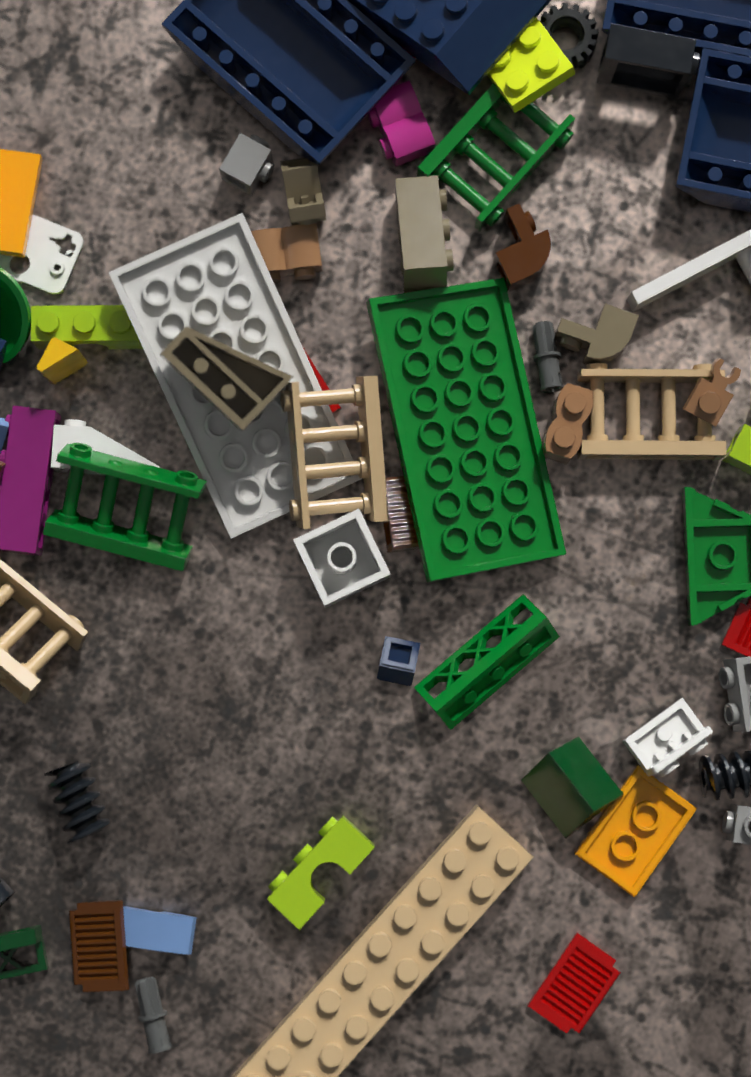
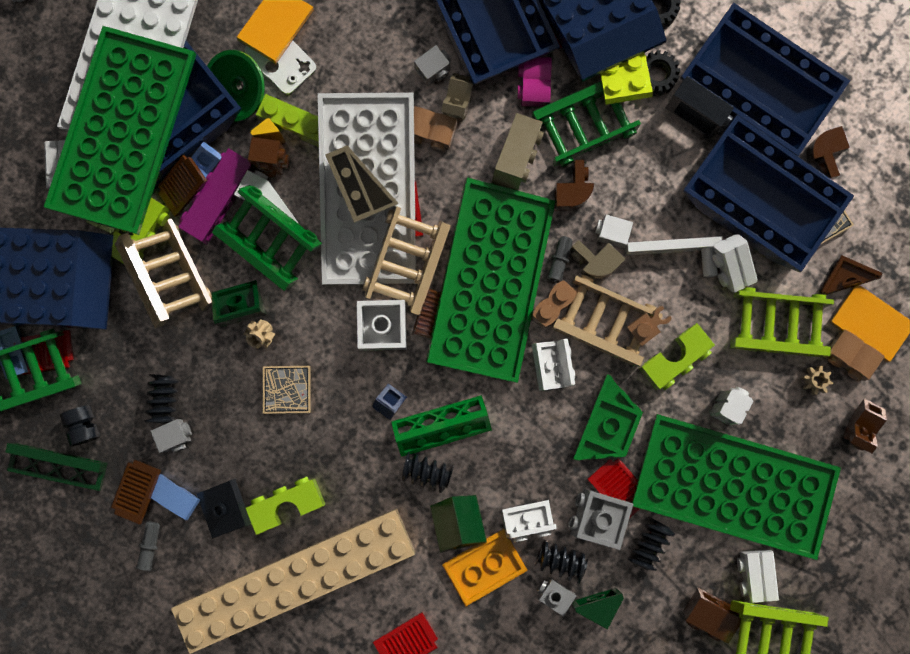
camera: 25 degrees right, 0 degrees up
none -> light grey brick [151,419,192,453]
none -> black plate [197,479,251,539]
none -> dark green slope [212,280,266,327]
none -> tan gear [244,319,275,349]
none -> reddish brown brick [248,137,289,177]
none -> tile [263,366,311,414]
none -> black piece [402,452,454,493]
none -> white bracket [532,339,575,391]
none -> white brick [595,215,633,248]

